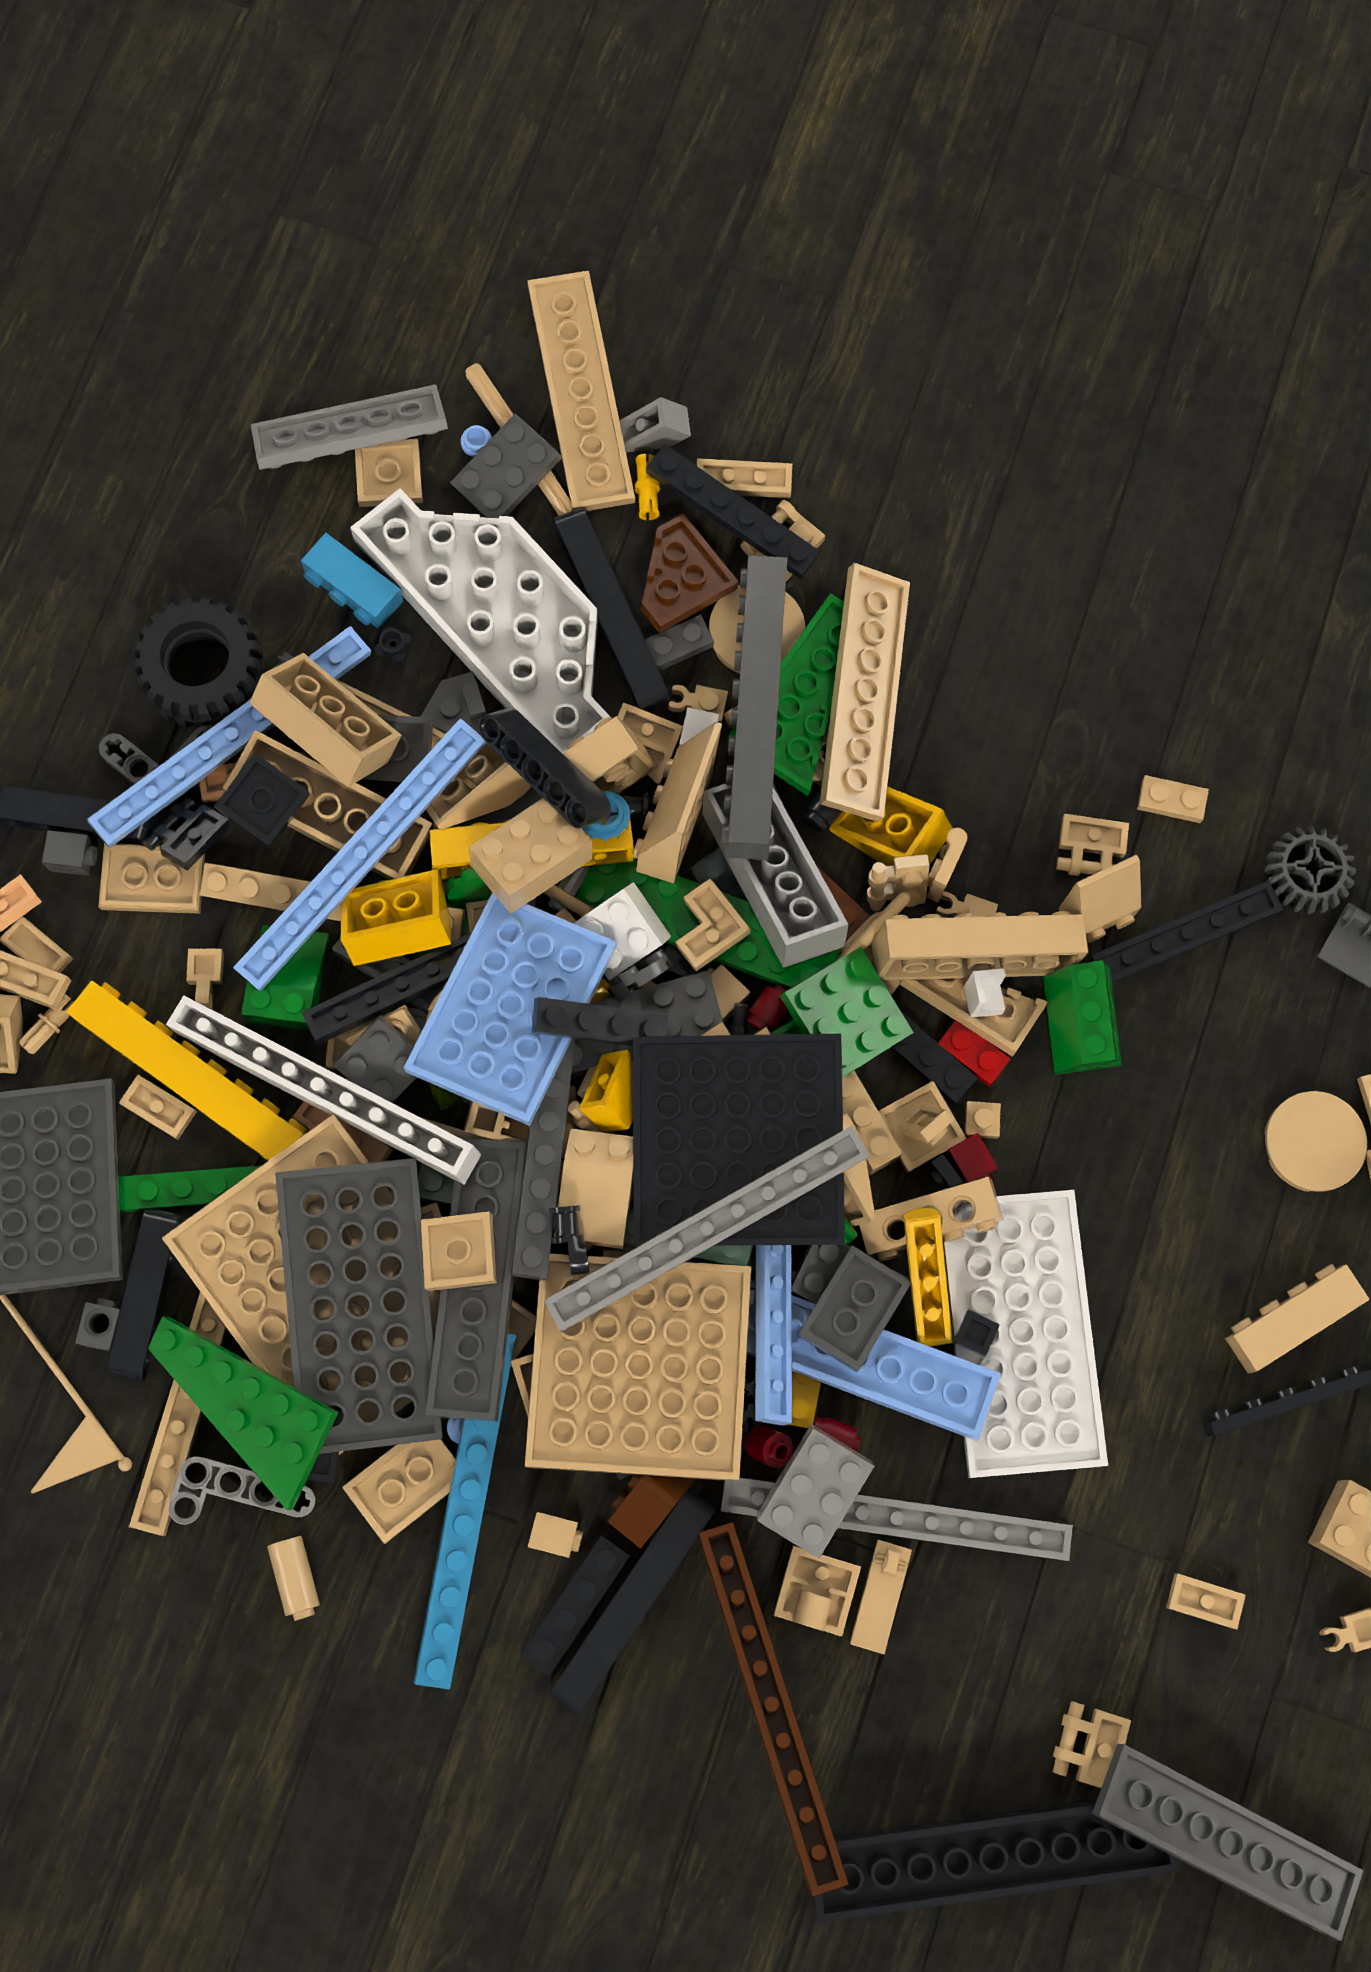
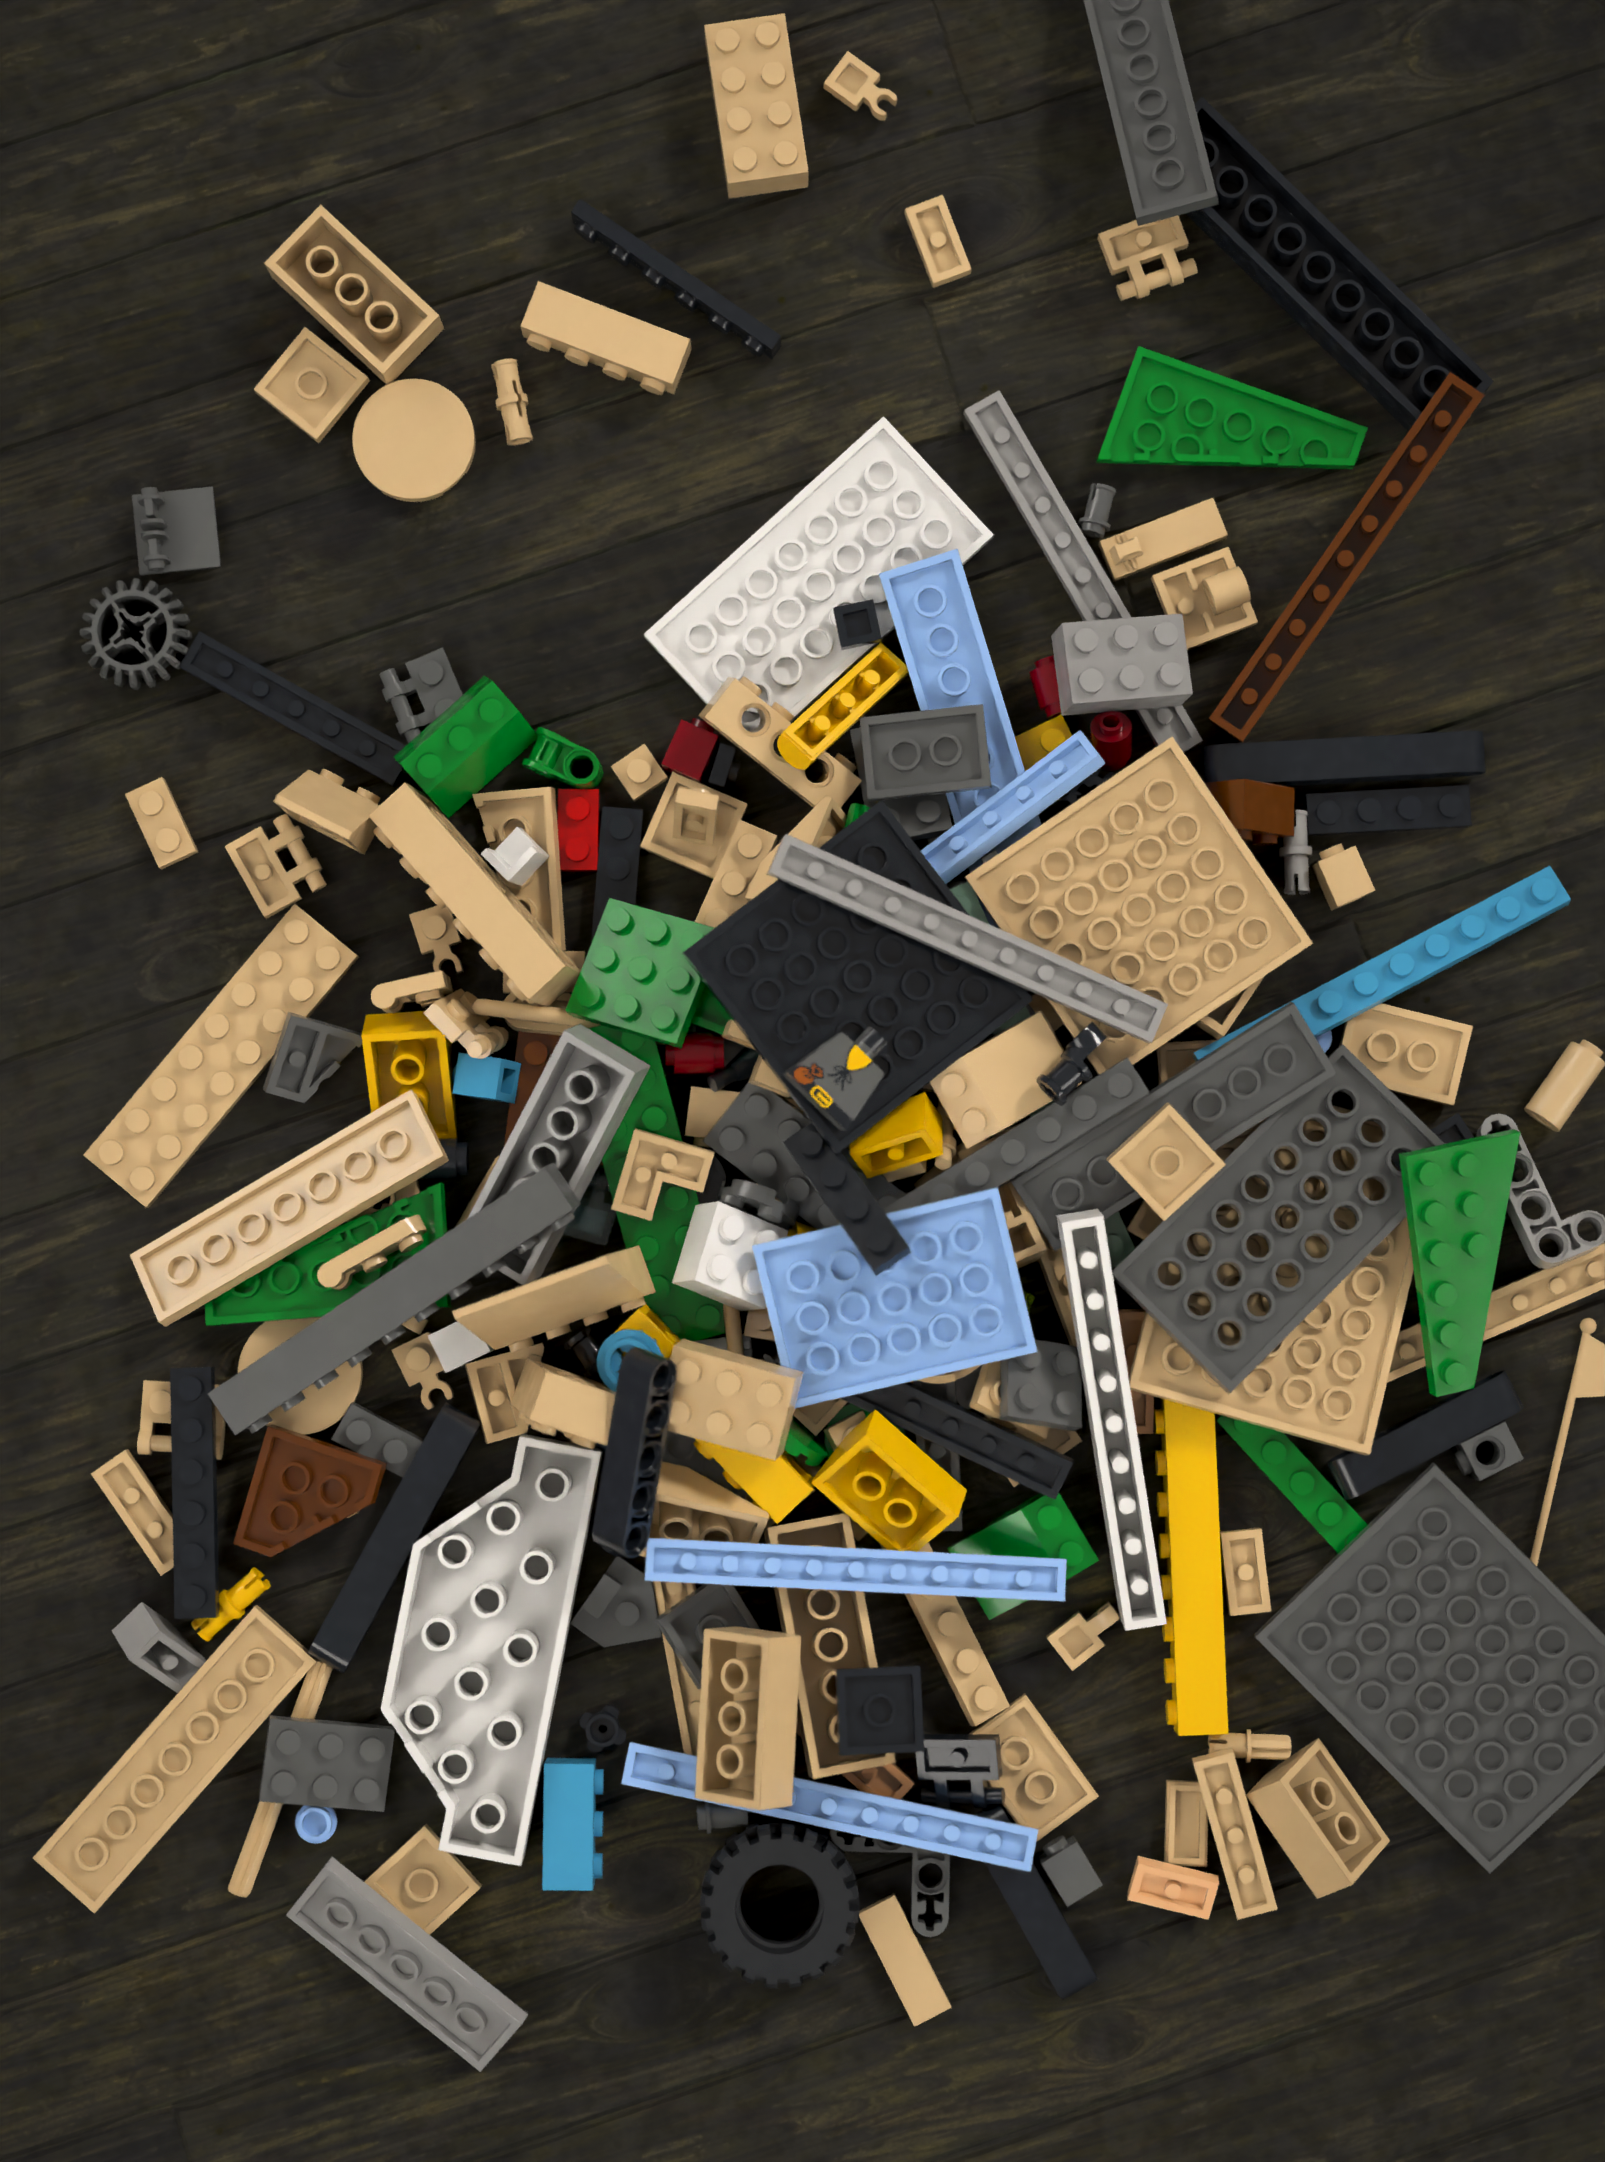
camera: 125 degrees left, 10 degrees up
none -> tan plate [84,904,359,1208]
none -> dark grey wing [263,1012,362,1103]
none -> tan plate [317,1215,427,1290]
none -> dark grey plate [379,648,463,744]
none -> dark azure brick [452,1053,521,1104]
none -> tan pin [491,359,533,445]
none -> green piece [521,727,603,789]
none -> dark grey torso [782,1026,887,1131]
none -> tan tile [859,1893,951,2027]
none -> dark grey pin [1078,483,1116,538]
none -> green wing [1096,346,1368,469]
none -> light grey pin [1279,810,1312,895]

